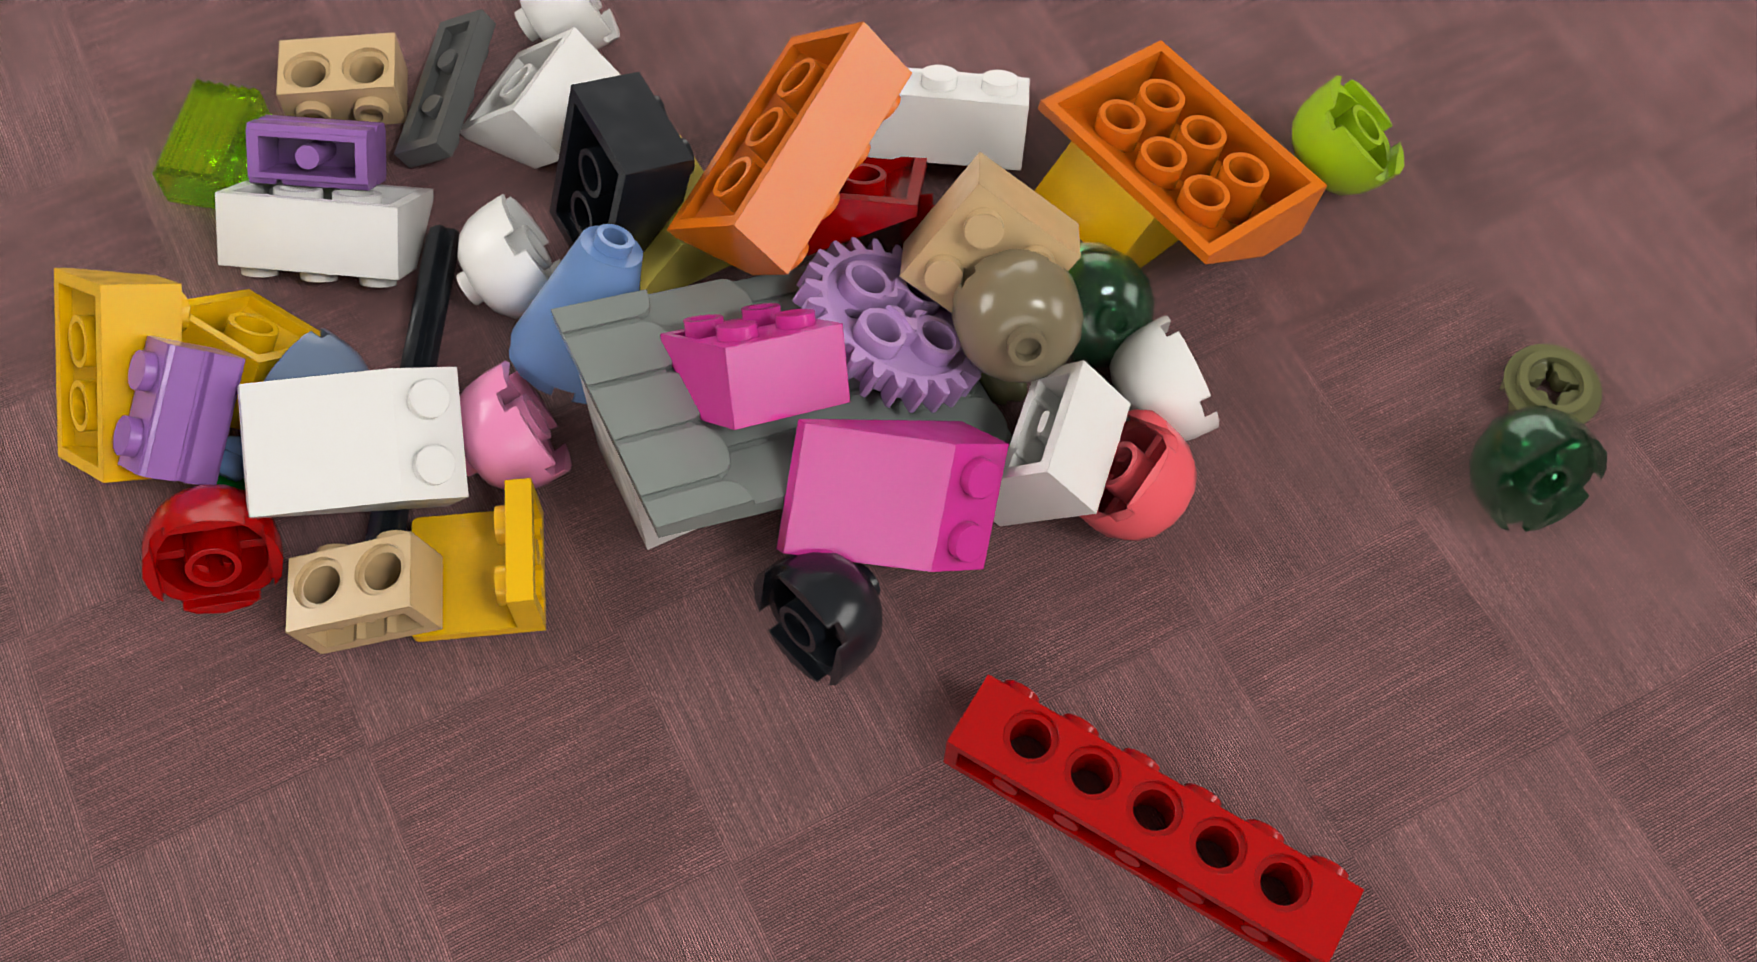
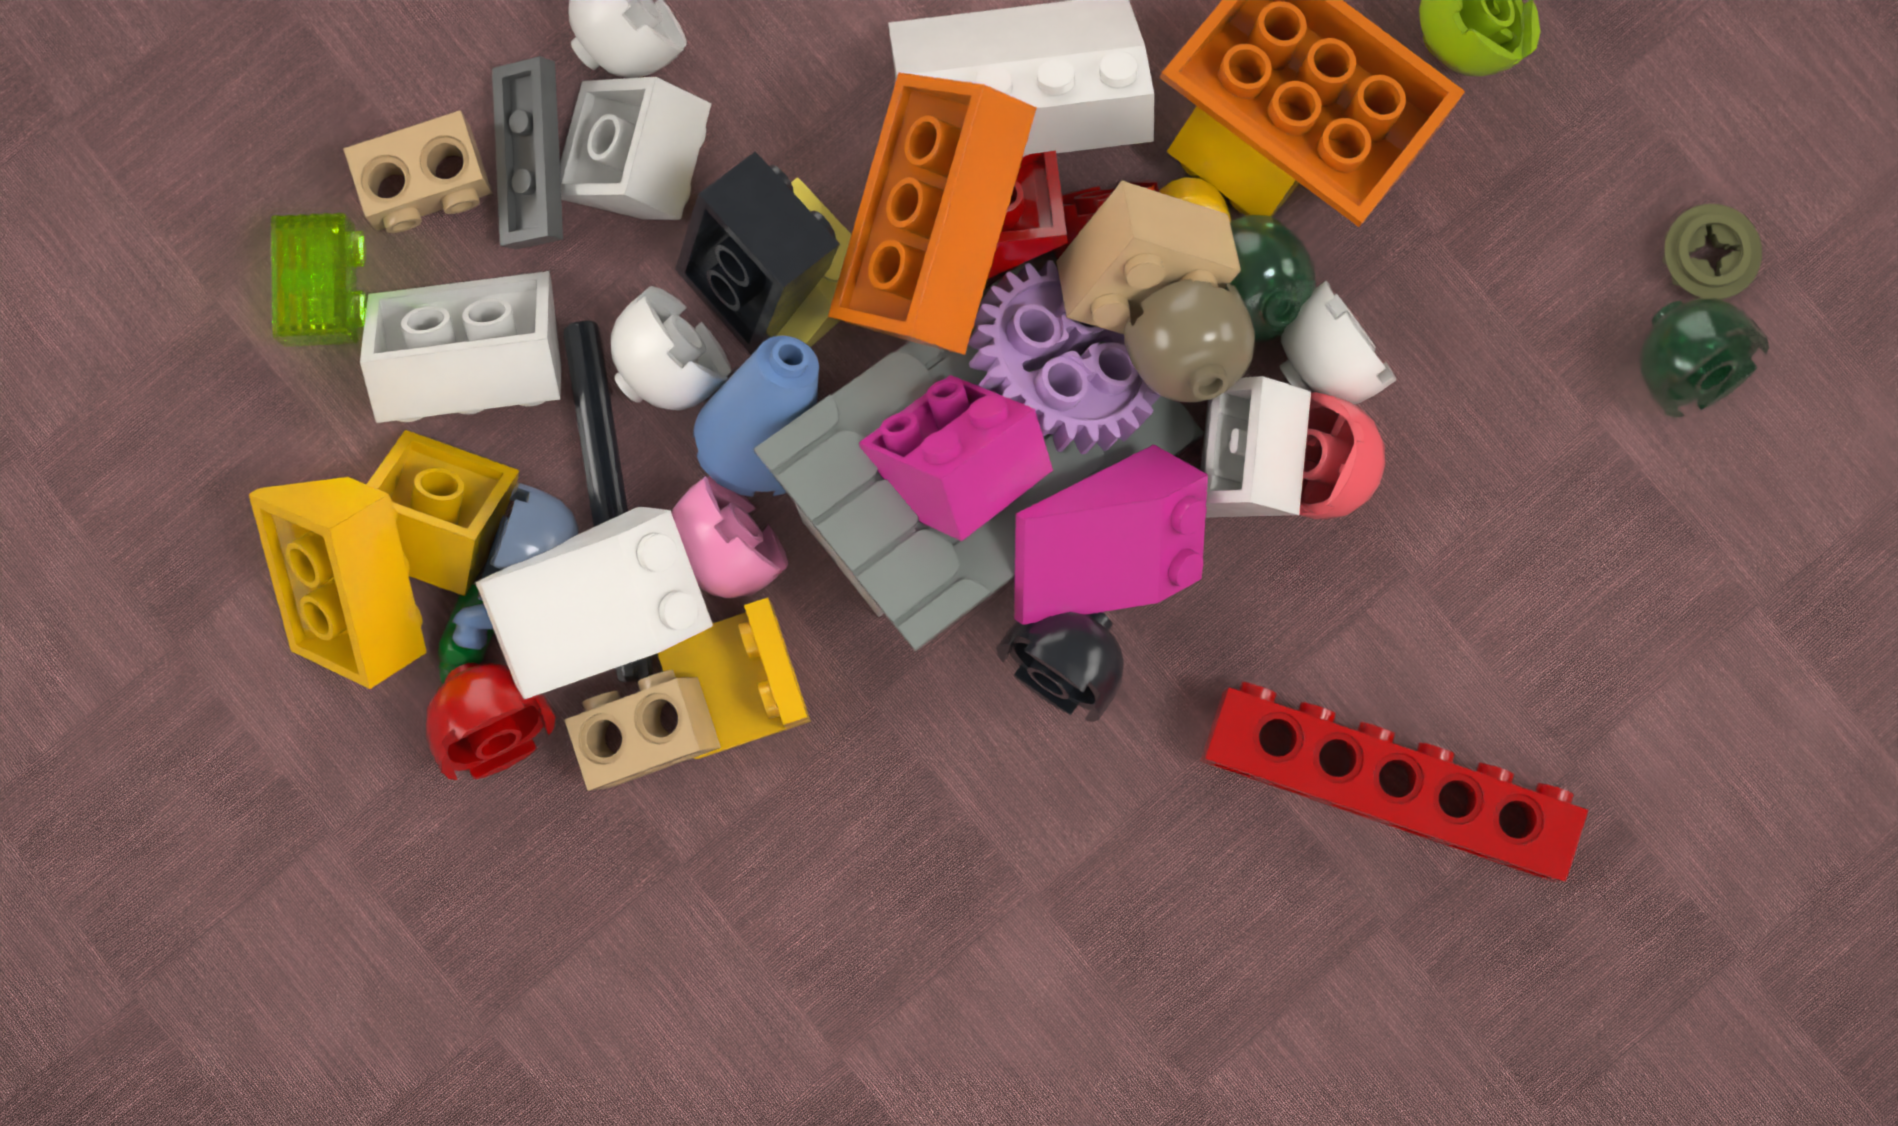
camera: 10 degrees left, 20 degrees up
medium lavender brick [113,335,246,485] -> none
medium lavender brick [245,115,387,191] -> none

